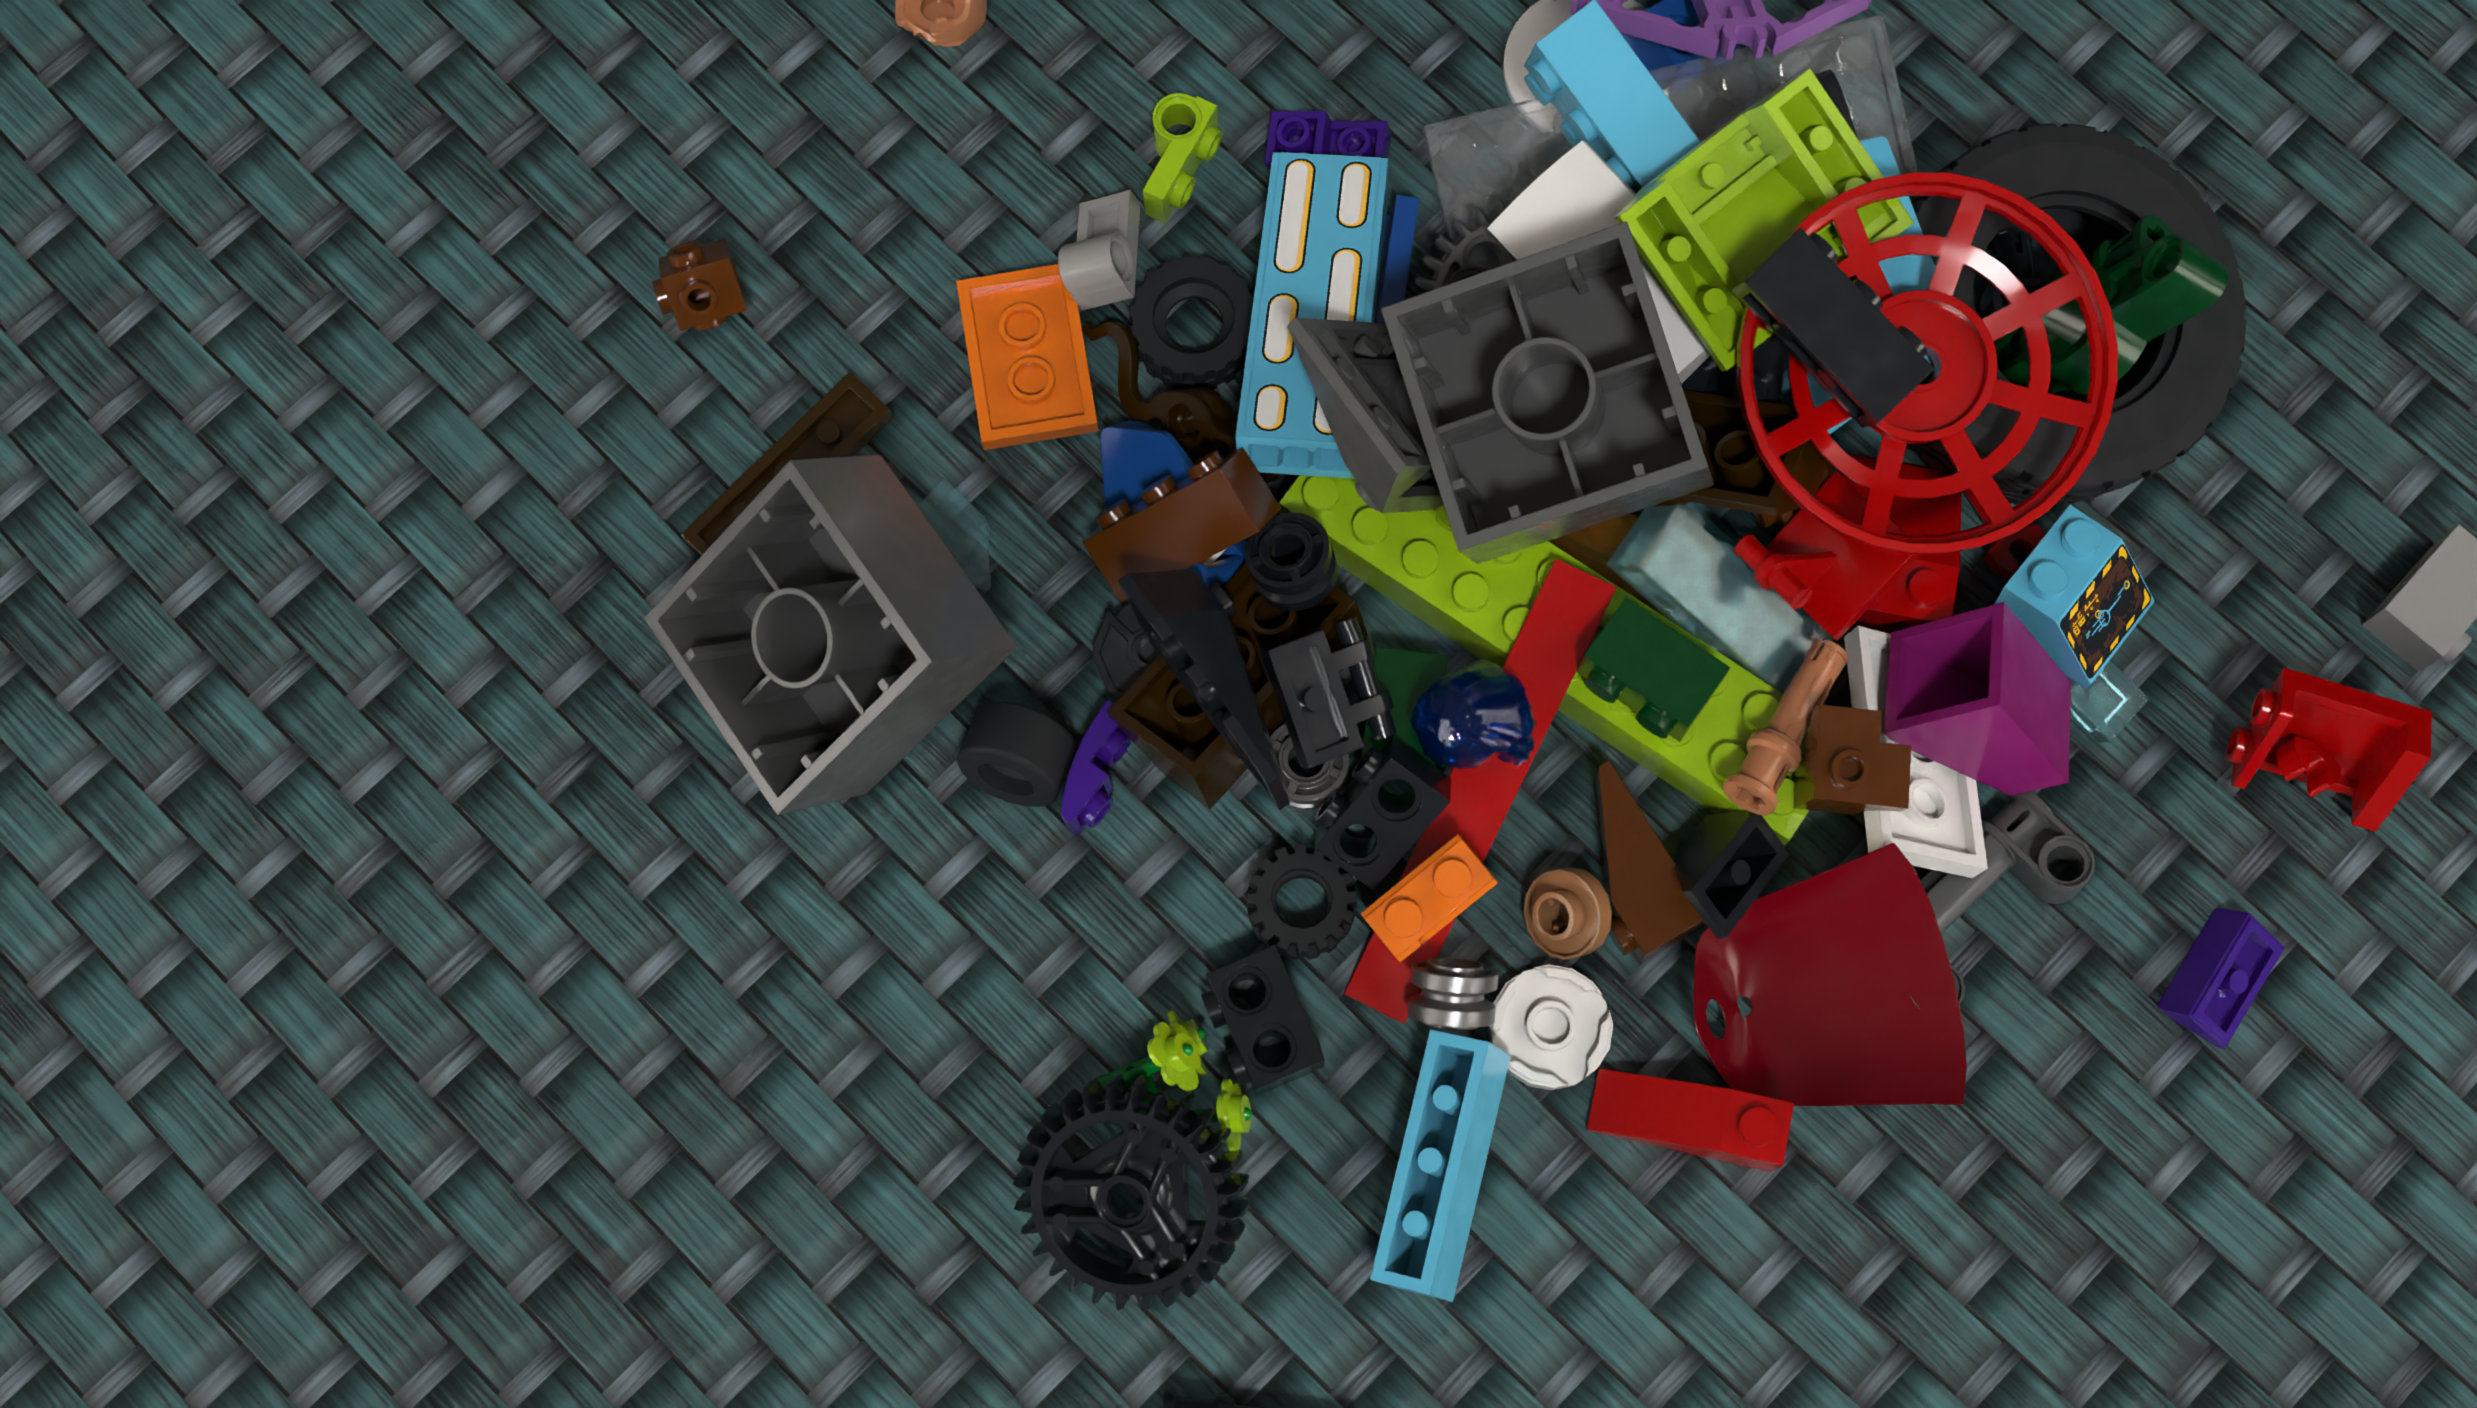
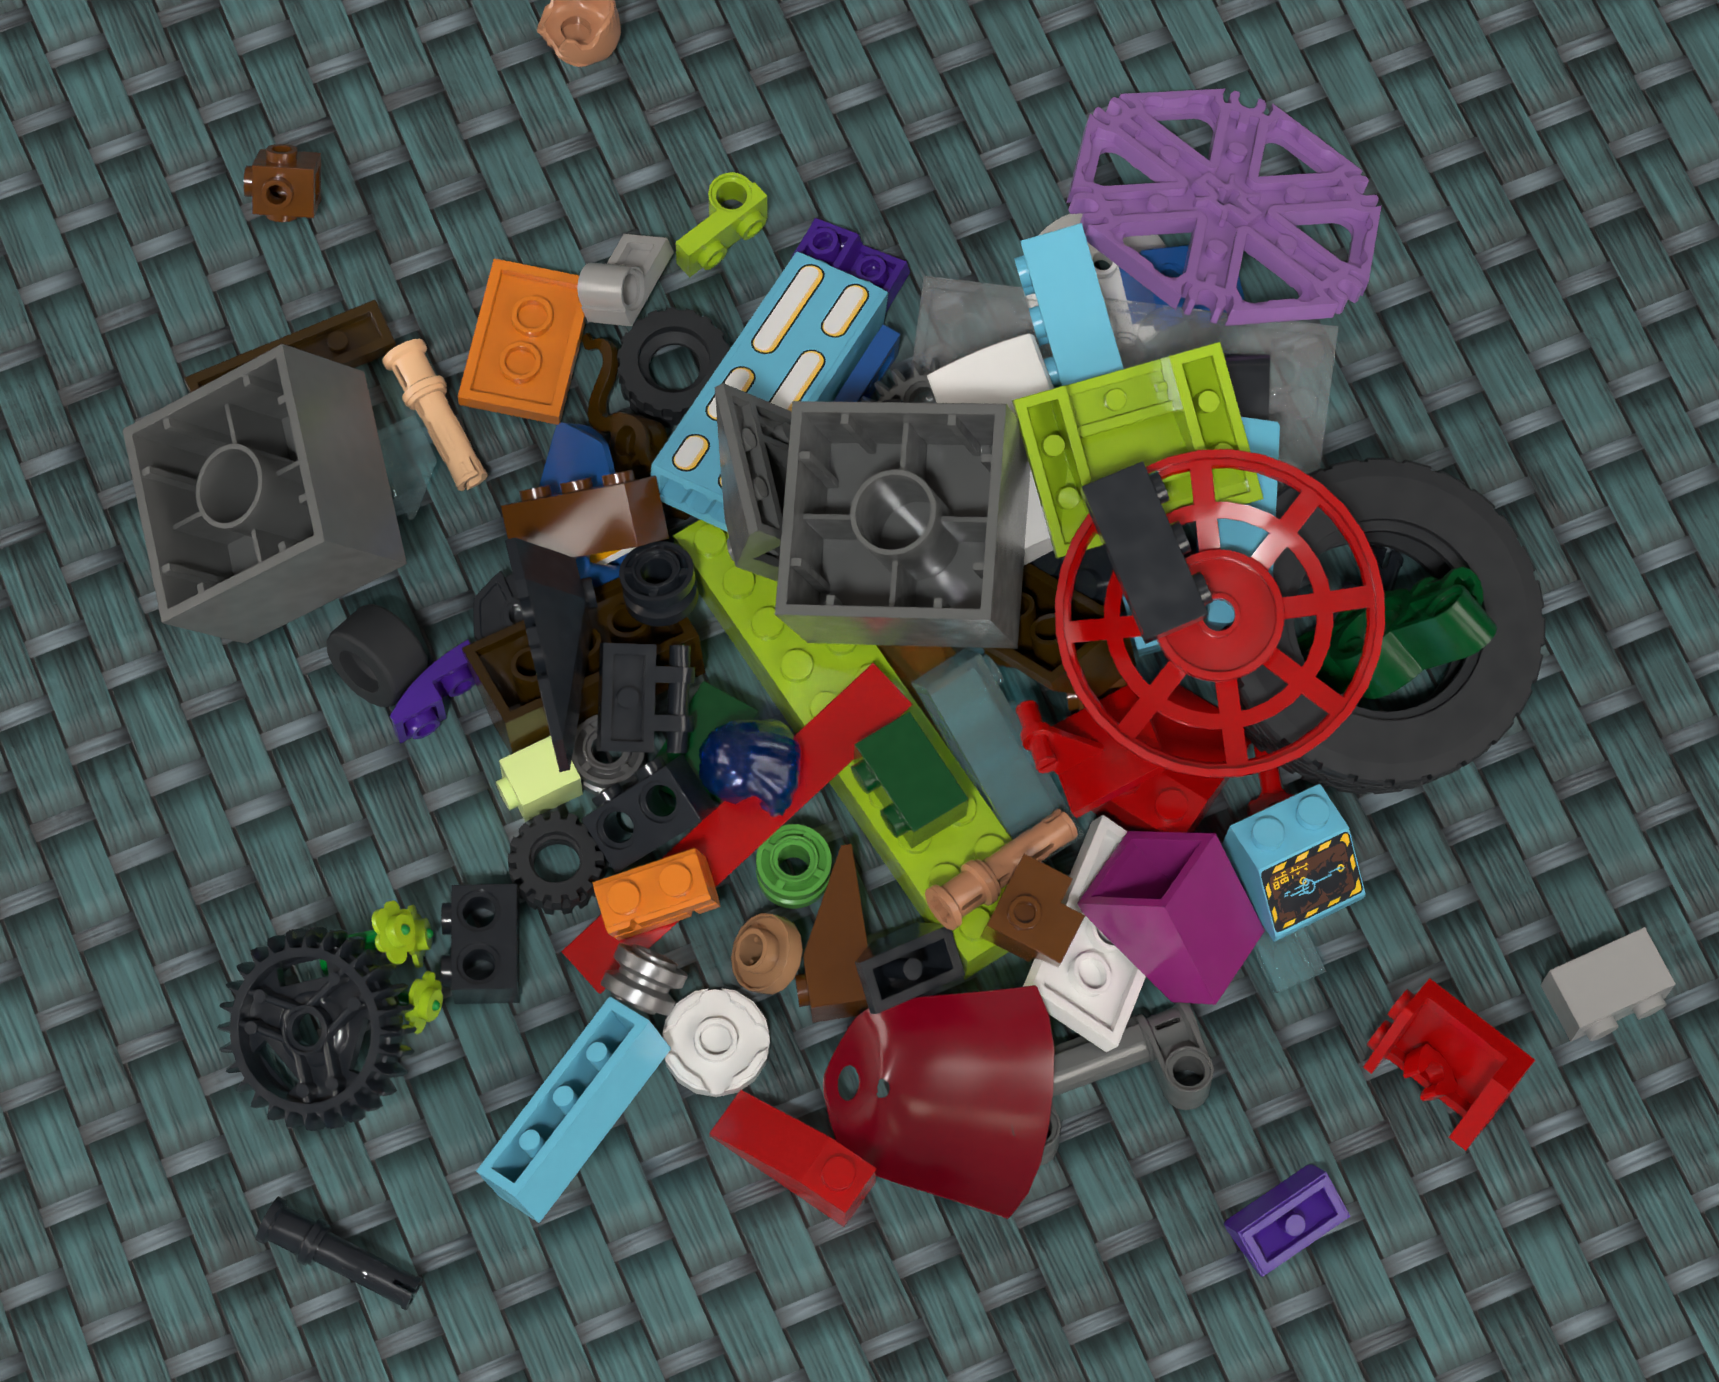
camera: 15 degrees right, 5 degrees down
none -> light nougat pin [382,339,488,491]
none -> yellowish green brick [496,736,583,822]
none -> bright green wheel [756,824,832,909]

